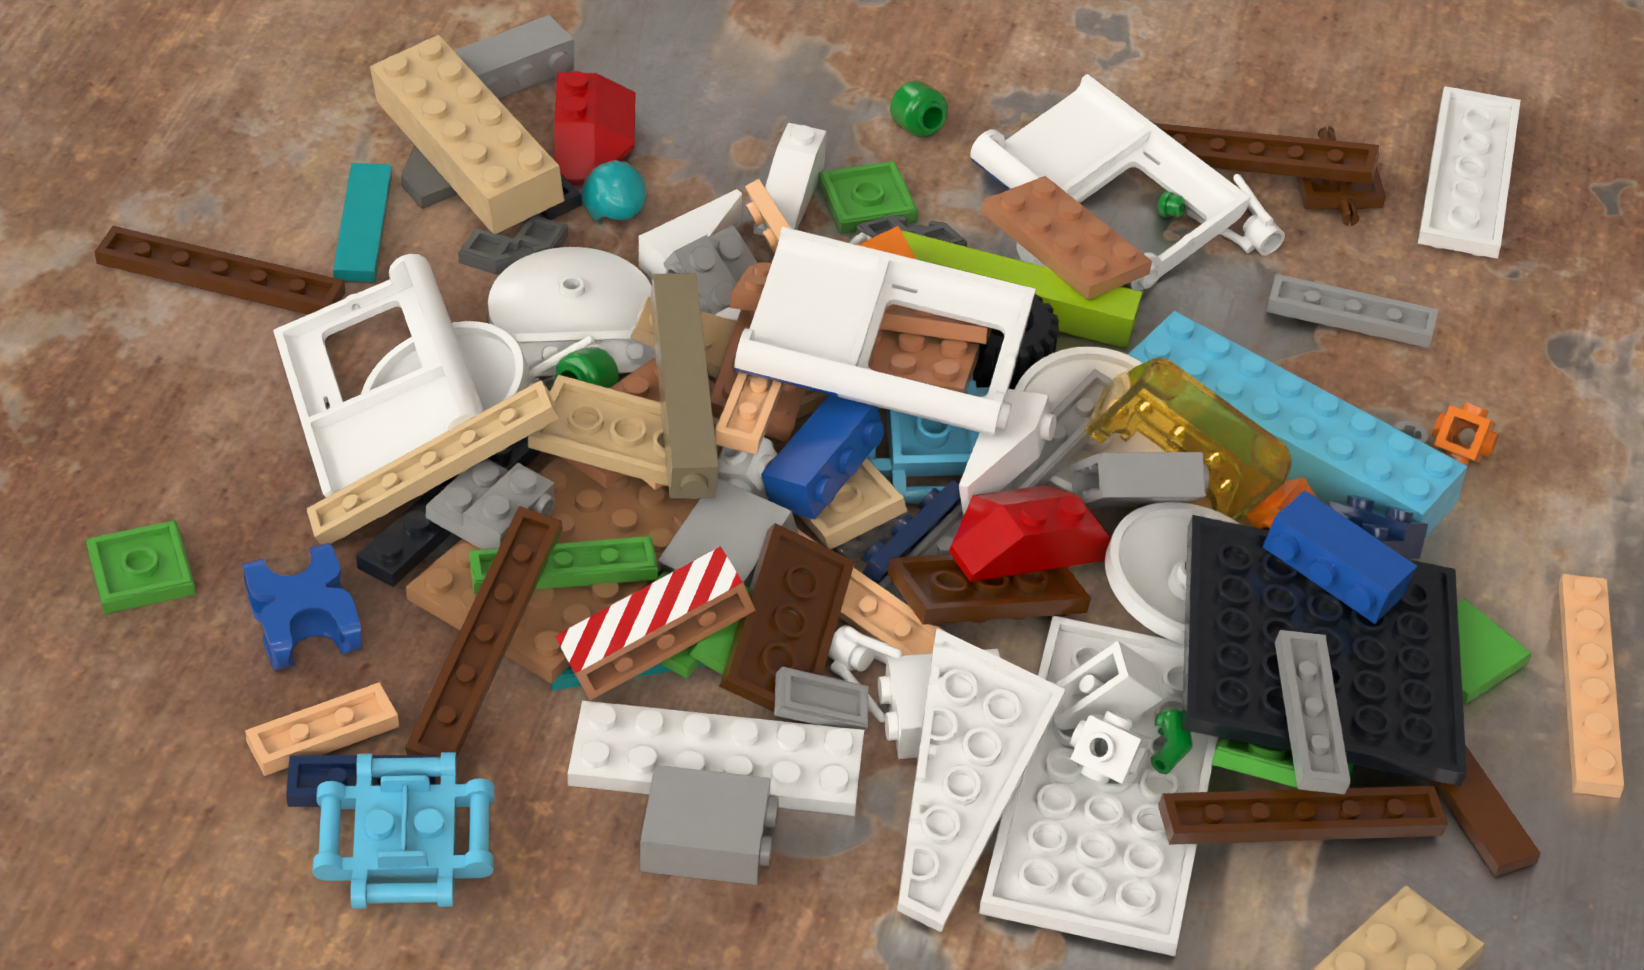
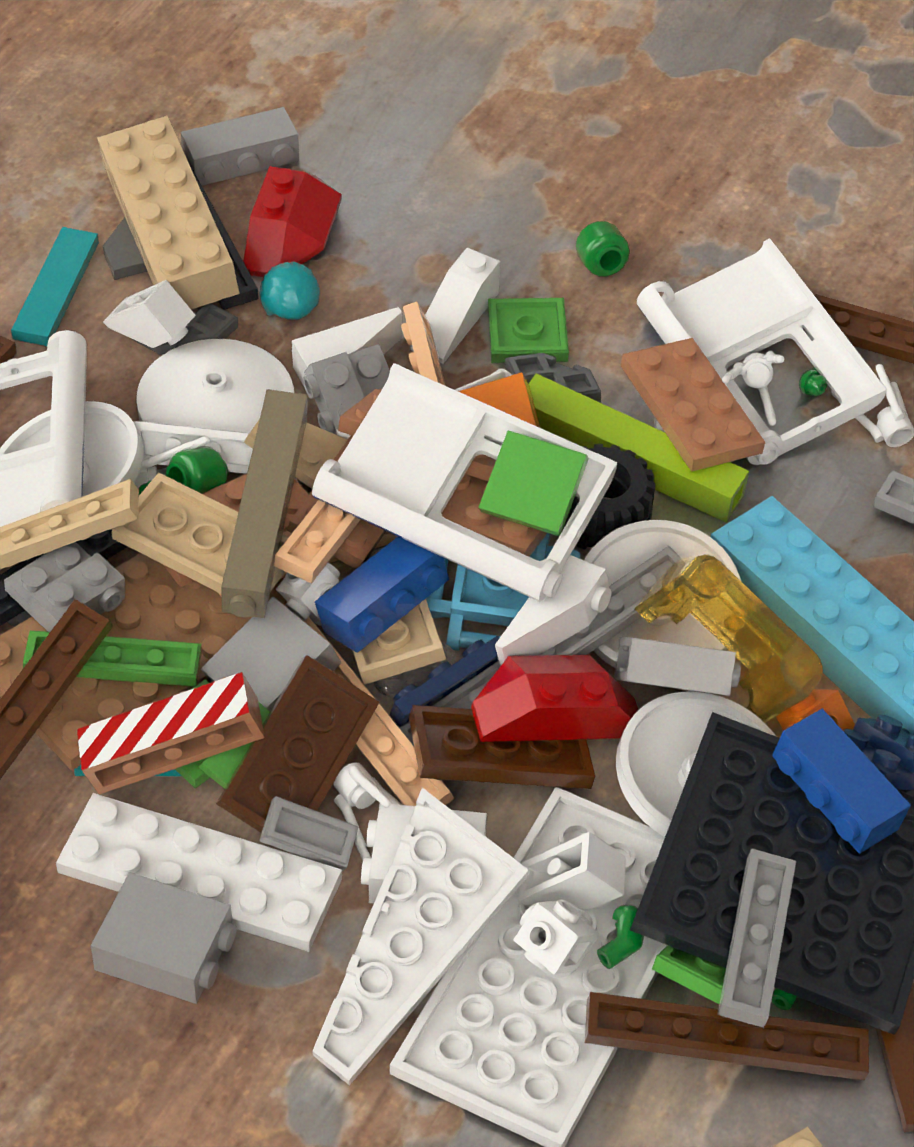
camera: 15 degrees right, 5 degrees up
none -> white slope [103,280,196,348]
none -> bright green tile [478,430,589,536]
none -> white plant [722,351,784,425]

